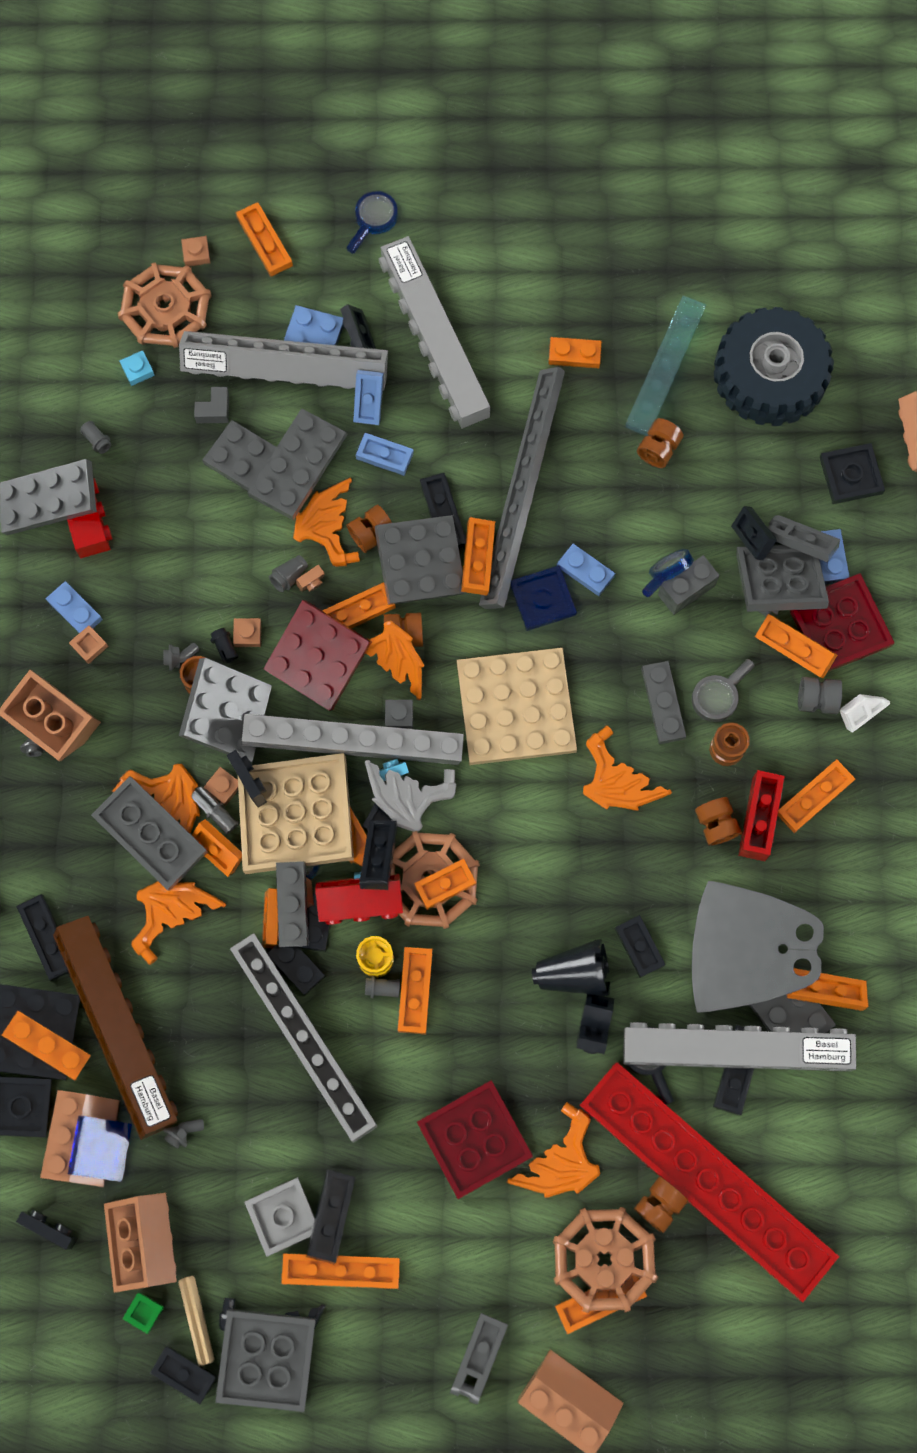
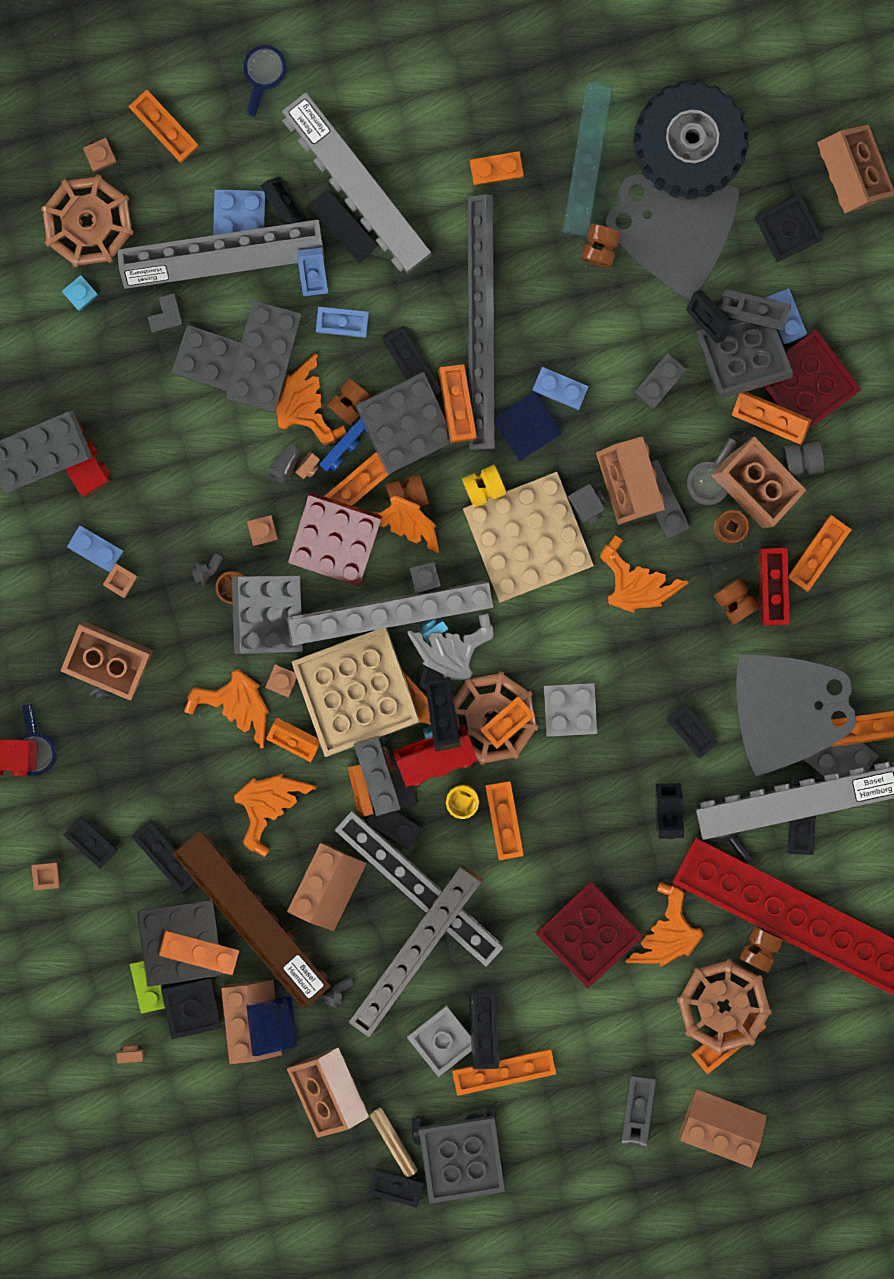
camera: 15 degrees left, 15 degrees up
black plate [16,1209,77,1250] -> none
dark grey pin [80,421,112,454] -> none
dark grey plate [91,776,208,891] -> none
green plate [122,1292,164,1334] -> none
dark grey axle [191,786,239,835] -> none
black pin [210,628,239,664] -> none
black plate [226,750,267,807] -> none
dark grey pin [365,976,400,998] -> none
black cone [532,939,611,996] -> none
clear blue piece [642,549,694,597] -> none
white tile [839,694,890,733] -> none
none -> nougat slope [287,841,367,931]
none -> black tile [308,189,378,263]
none -> blue plate [319,418,367,473]
none -> plate [349,865,483,1037]
none -> yellow wheel [462,465,507,509]
none -> light grey plate [544,683,597,737]
none -> dark grey brick [567,484,606,524]
none -> nougat slope [596,437,665,525]
none -> dark grey piece [606,174,739,300]
none -> nougat slope [711,437,806,528]

